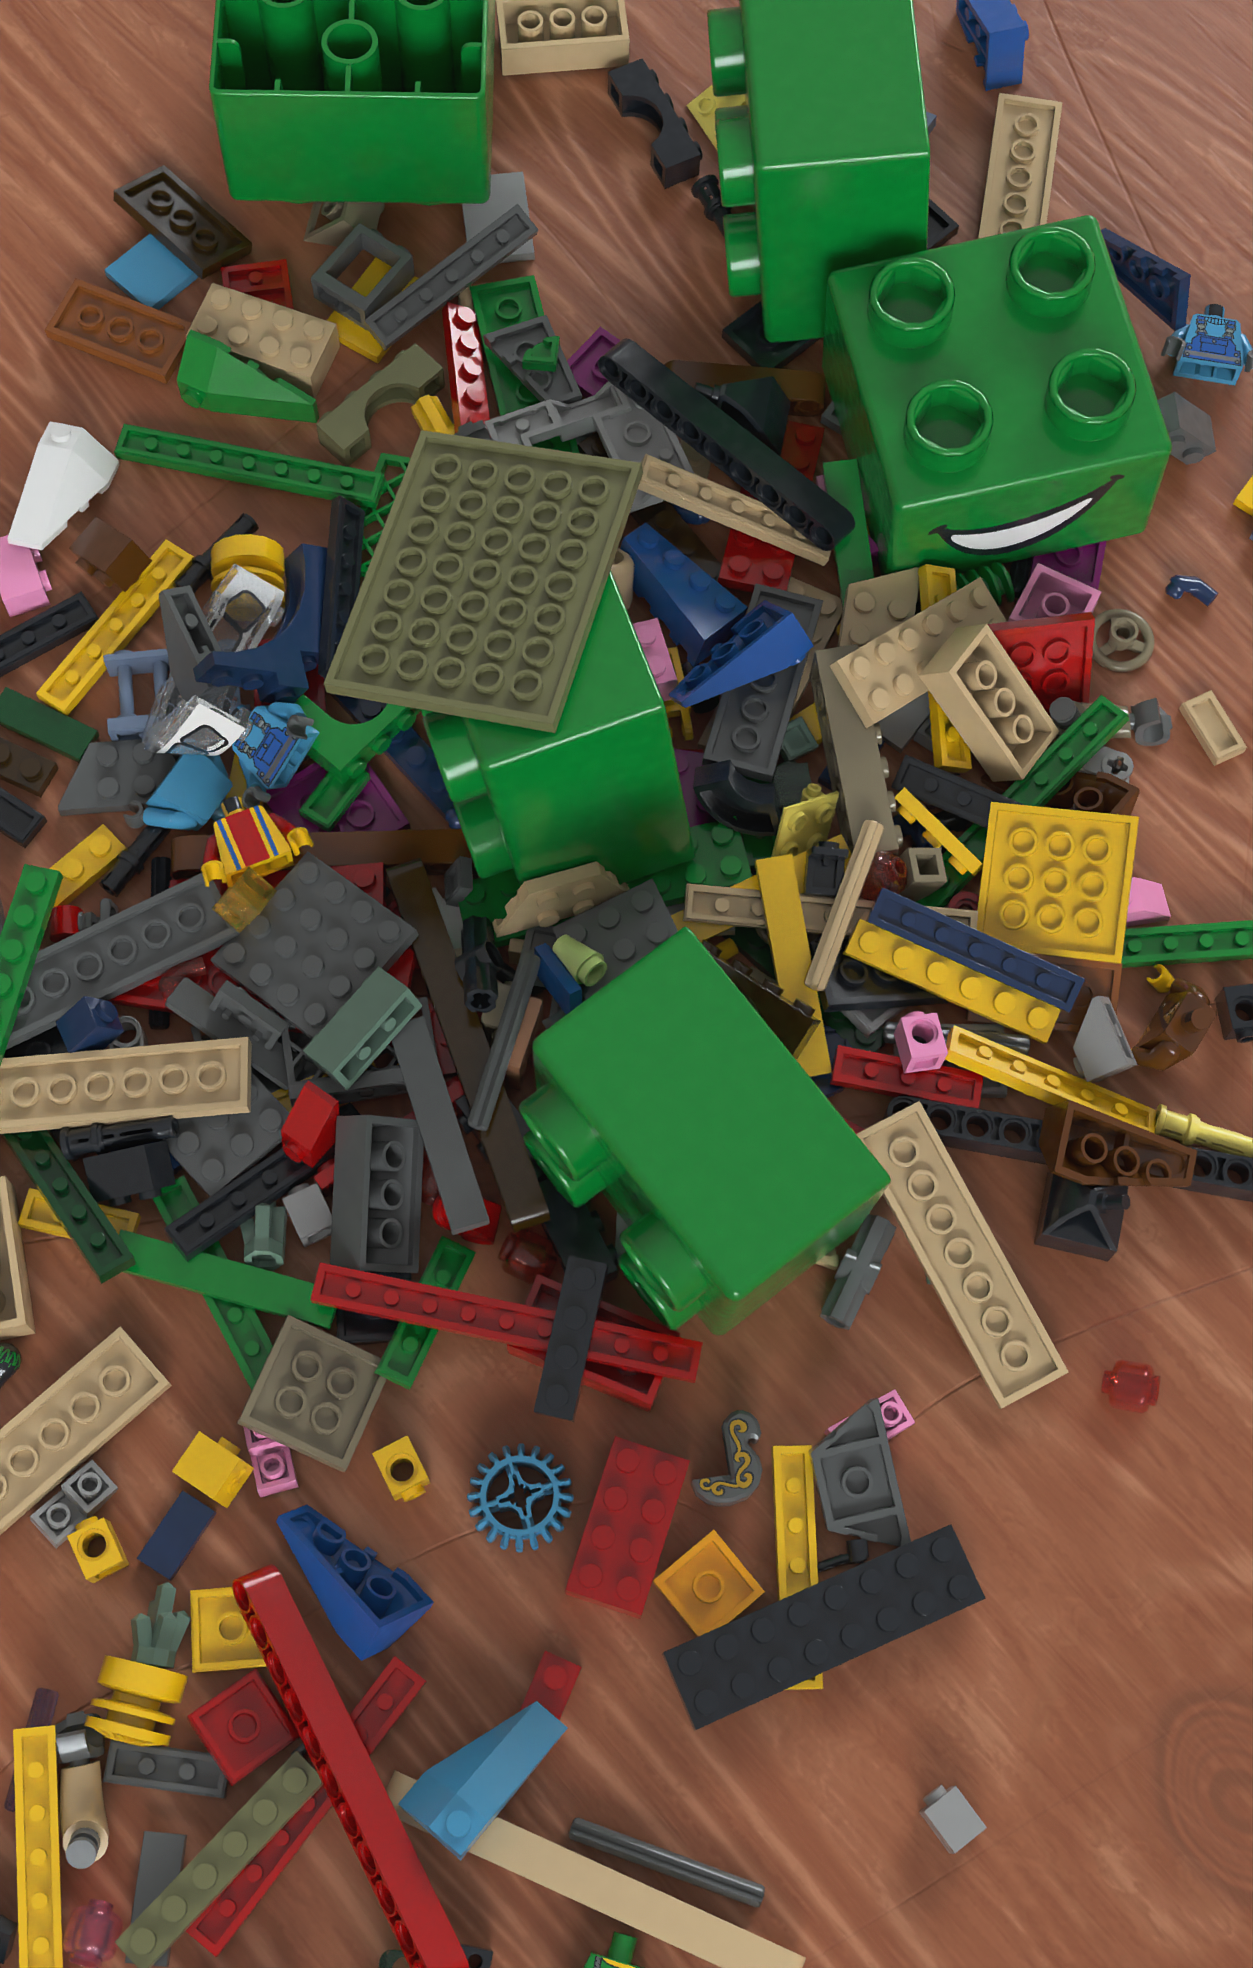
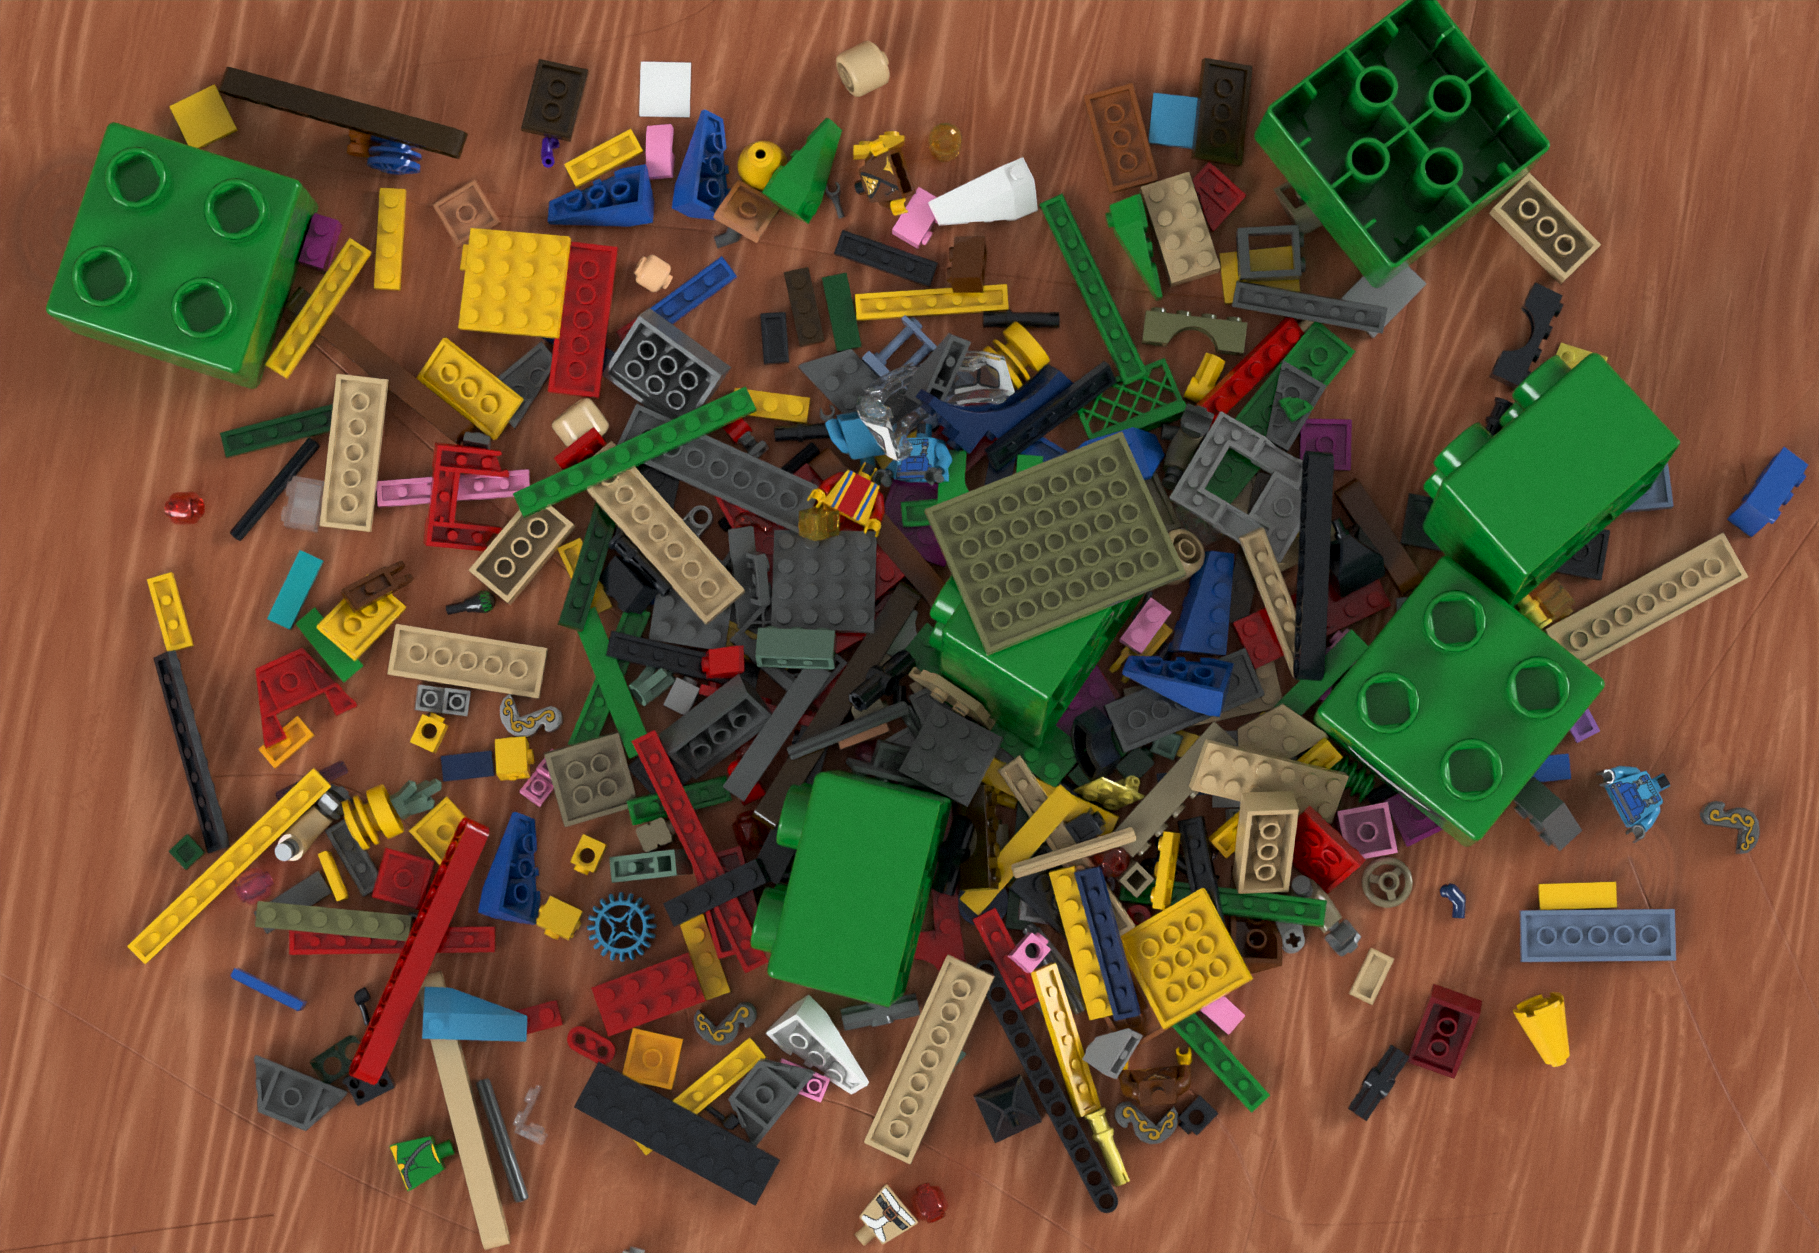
camera: 55 degrees right, 15 degrees up
dark blue brick [56,996,124,1053] -> none
dark grey tile [444,856,473,907] -> none
blue tile [534,943,582,1015] -> none
yellowish green cone [552,934,607,986] -> none
reddish brown wedge [1038,1100,1197,1187] -> none
dark blue wing [1101,228,1191,331] -> none
none -> yellow tile [318,851,349,902]
none -> black hand [354,987,371,1025]
none -> light grey animal [500,694,563,738]
none -> clear bracket [513,1084,548,1145]
none -> yellow head [536,896,583,941]
none -> red plate [567,1026,616,1064]
none -> sand green slope [609,849,693,883]
none -> dark tan brick [636,817,677,852]
none -> yellow plate [680,914,731,1000]
none -> white wedge [766,995,869,1095]
none -> torso [854,1183,918,1246]
none -> dark grey animal [1114,1101,1178,1144]

